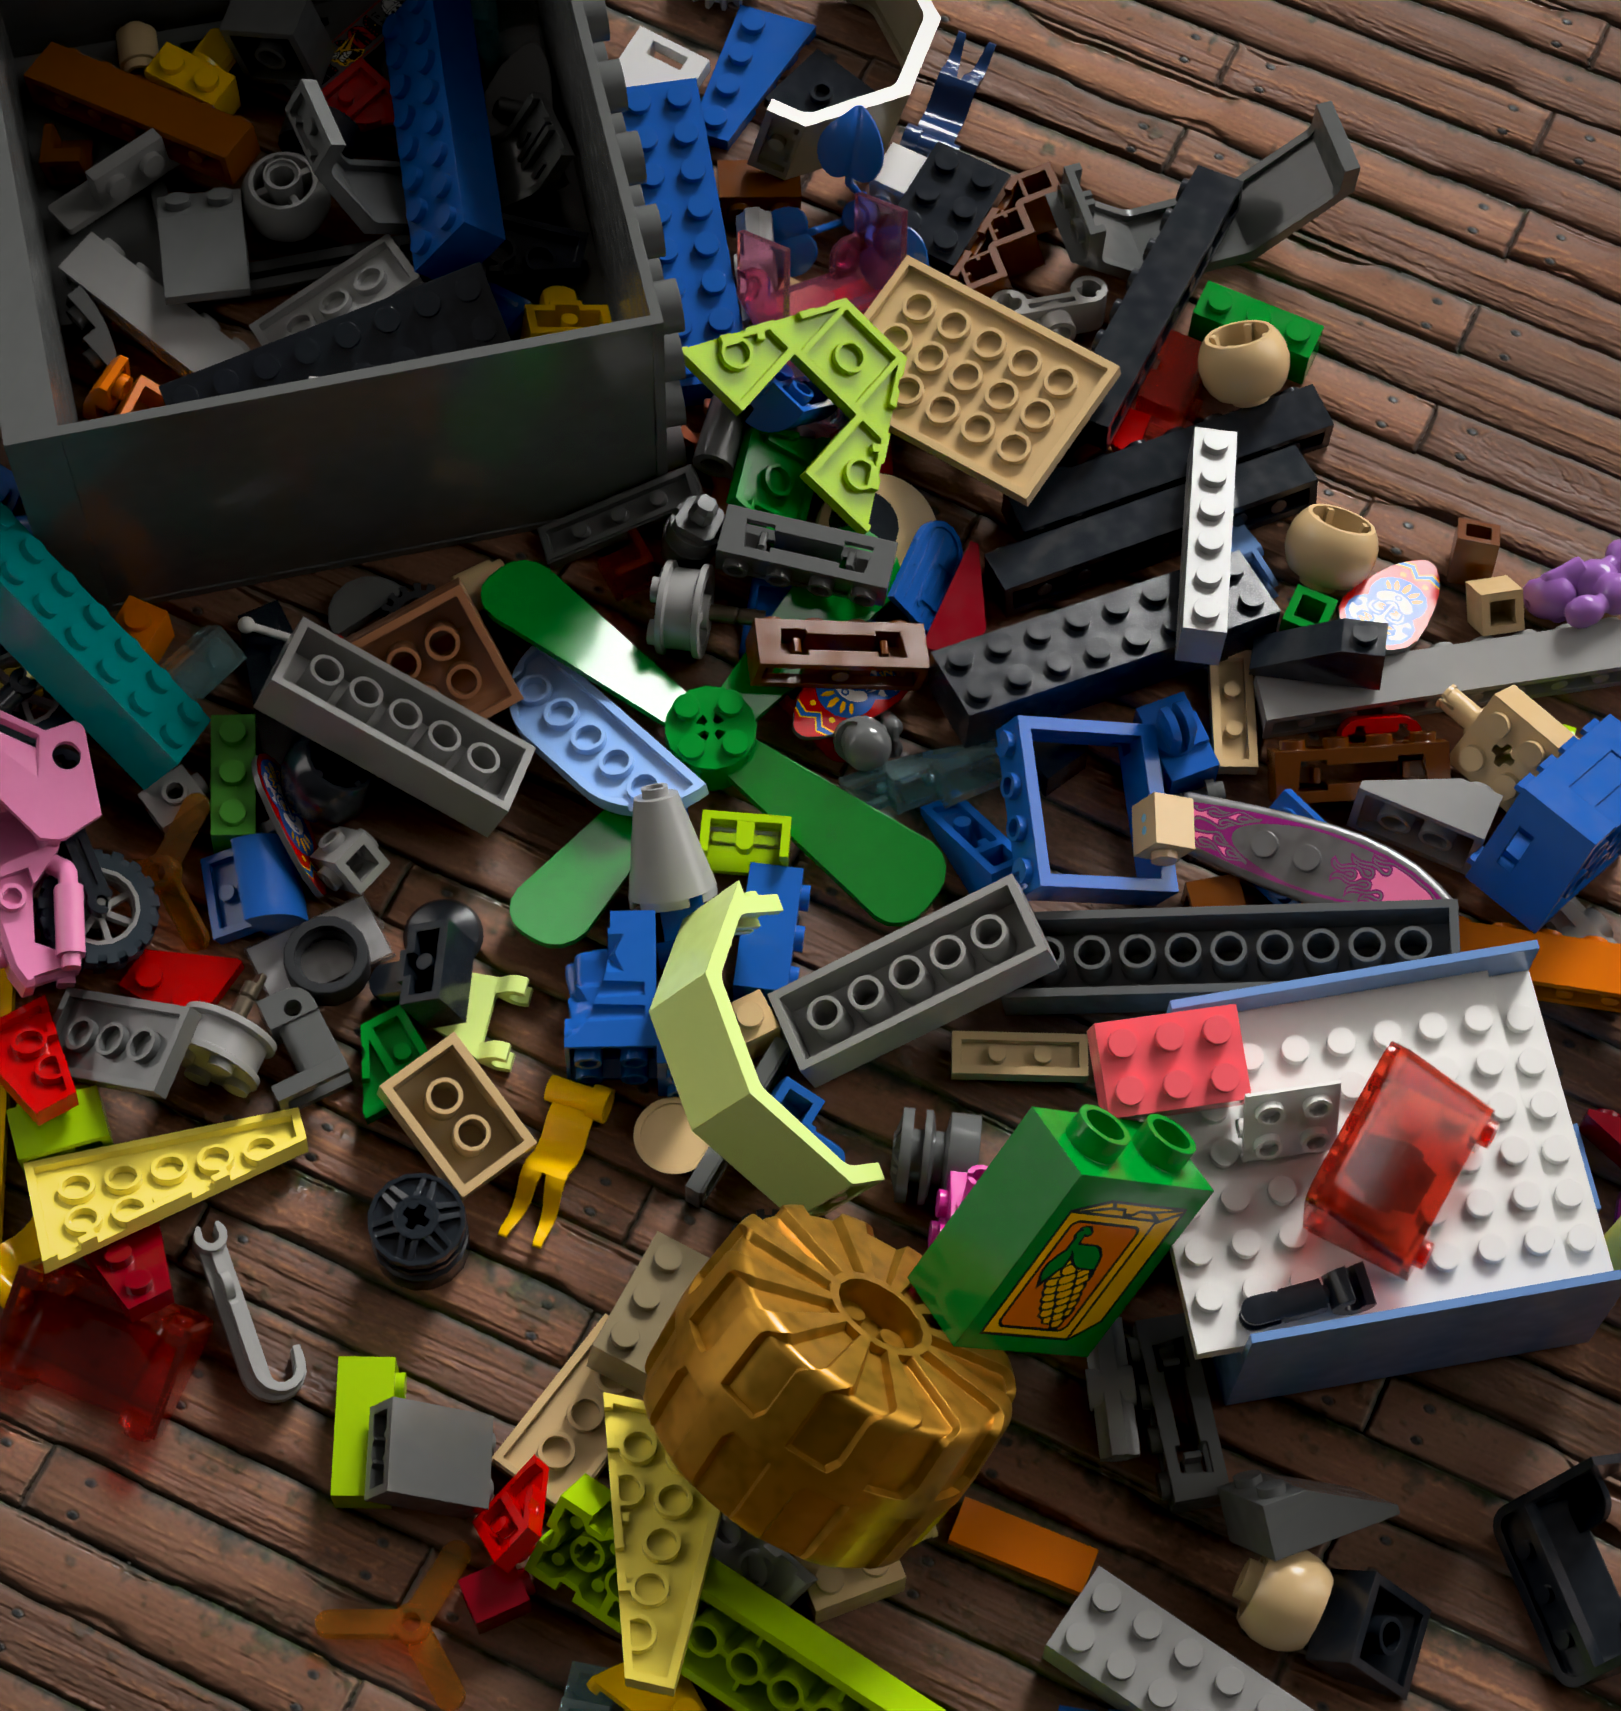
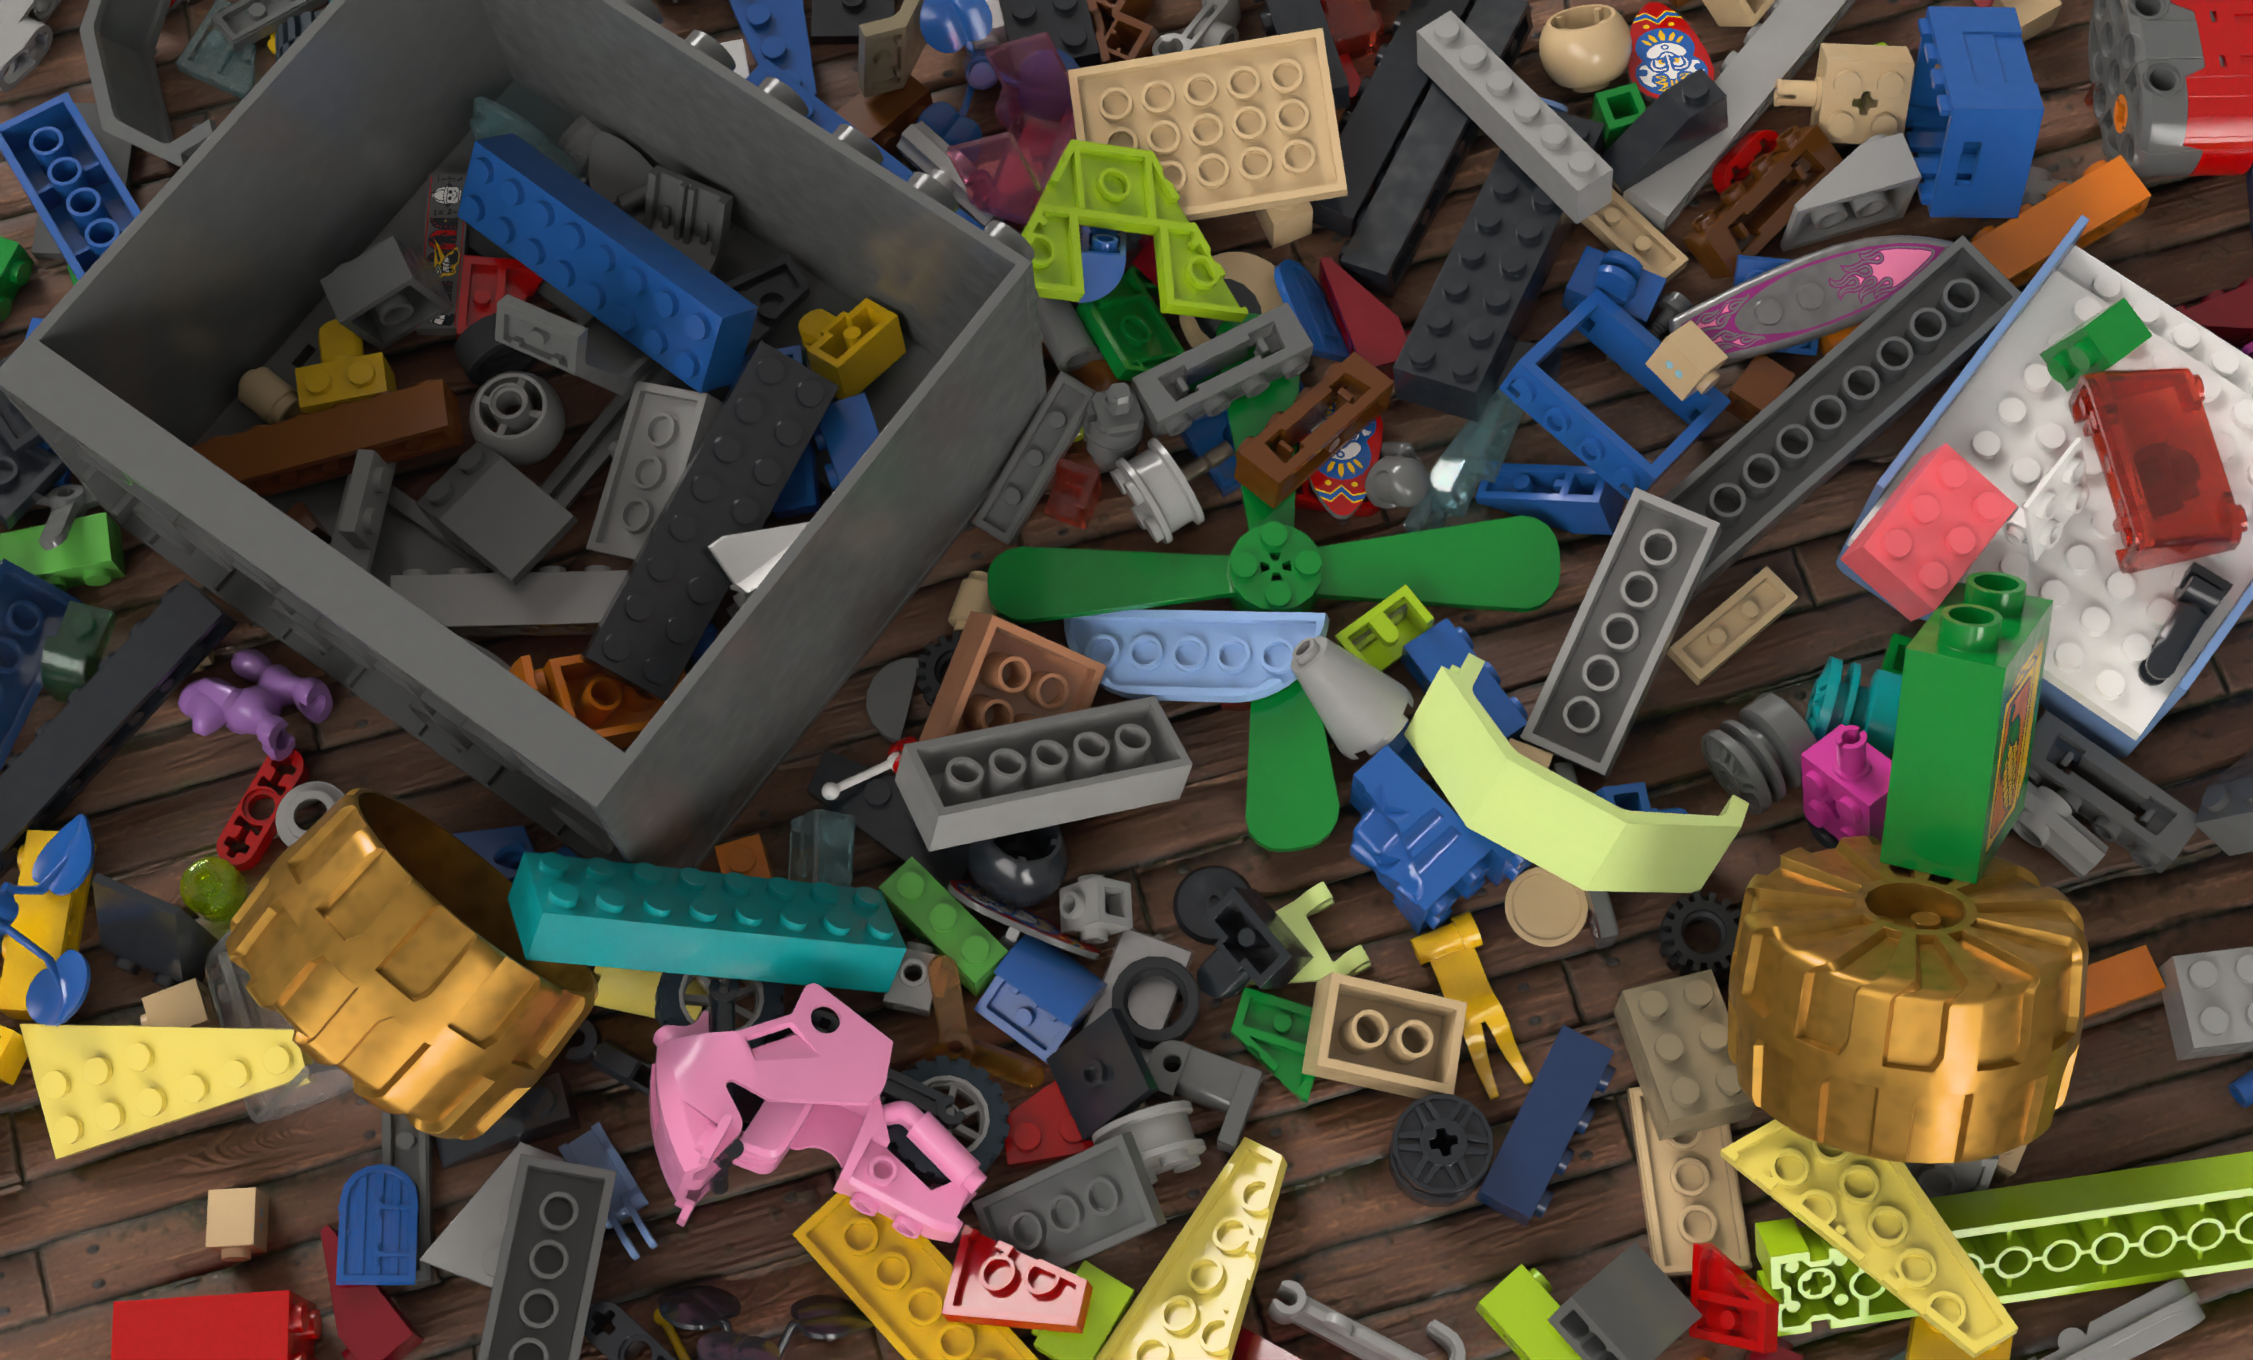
camera: 35 degrees left, 5 degrees up
none -> black plate [1046,1008,1159,1141]
none -> tan brick [1255,202,1313,249]
none -> dark blue brick [1475,1025,1616,1226]
none -> green brick [2039,297,2153,392]

